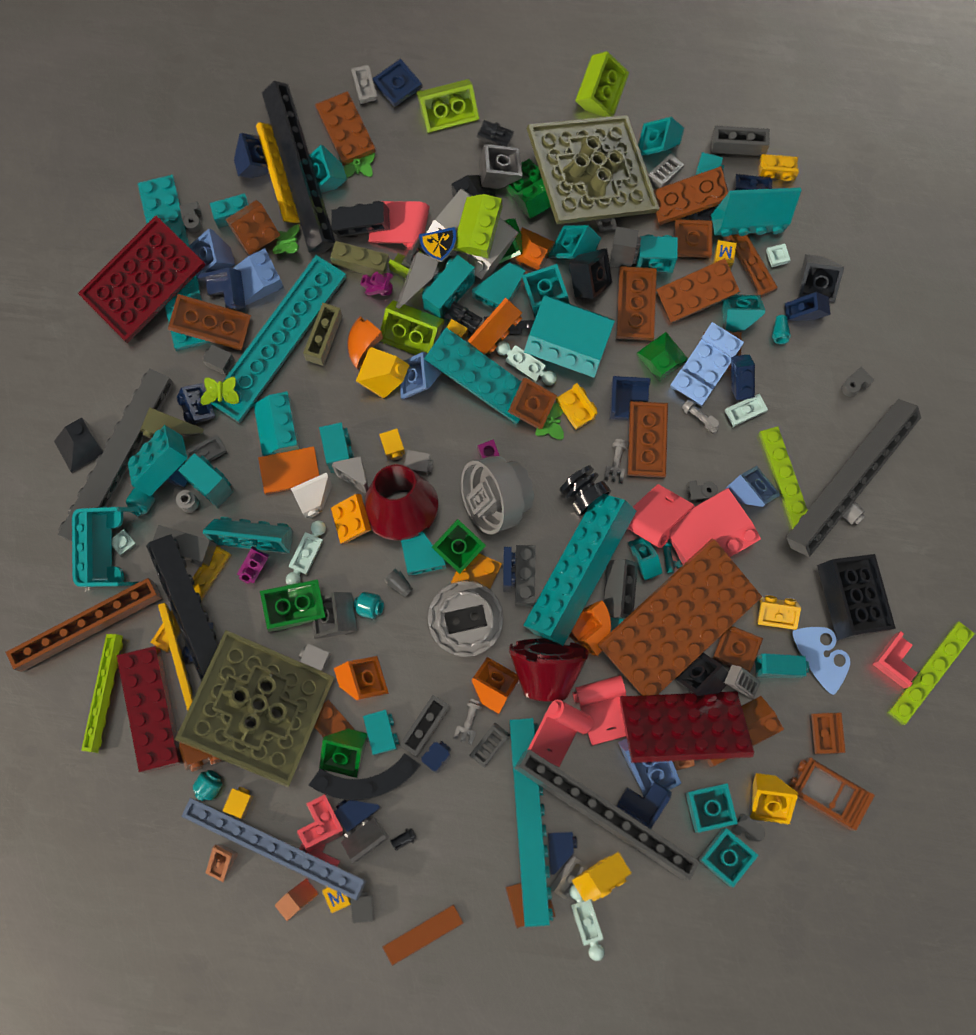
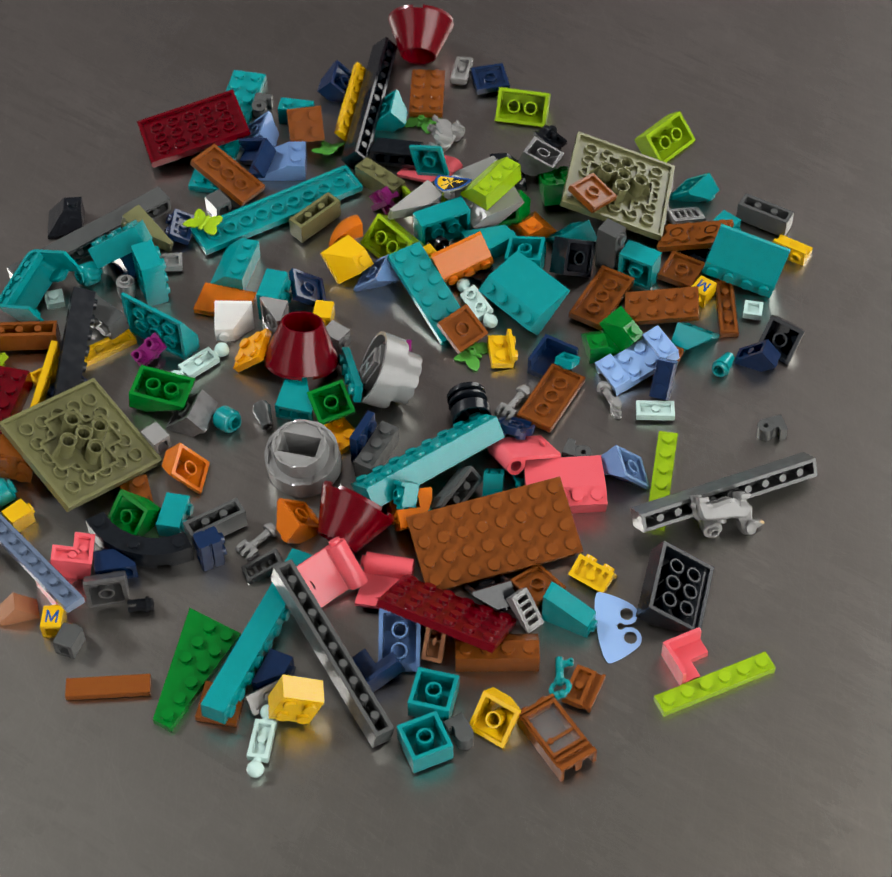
camera: 25 degrees right, 25 degrees down
none -> green wing [153,608,241,732]
none -> dark blue plate [289,268,326,307]
none -> teal plate [338,347,363,402]
none -> dark red cone [388,4,454,64]
none -> teal brick [393,479,420,510]
none -> teal slope [409,145,450,176]
none -> light grey animal [427,114,465,152]
none -> dark blue plate [498,417,535,440]
none -> teal piece [548,656,574,700]
none -> teal plate [554,352,580,370]
none -> dark orange plate [568,173,617,213]
none -> green slope [599,306,644,351]
none -> light grey animal [690,491,764,535]

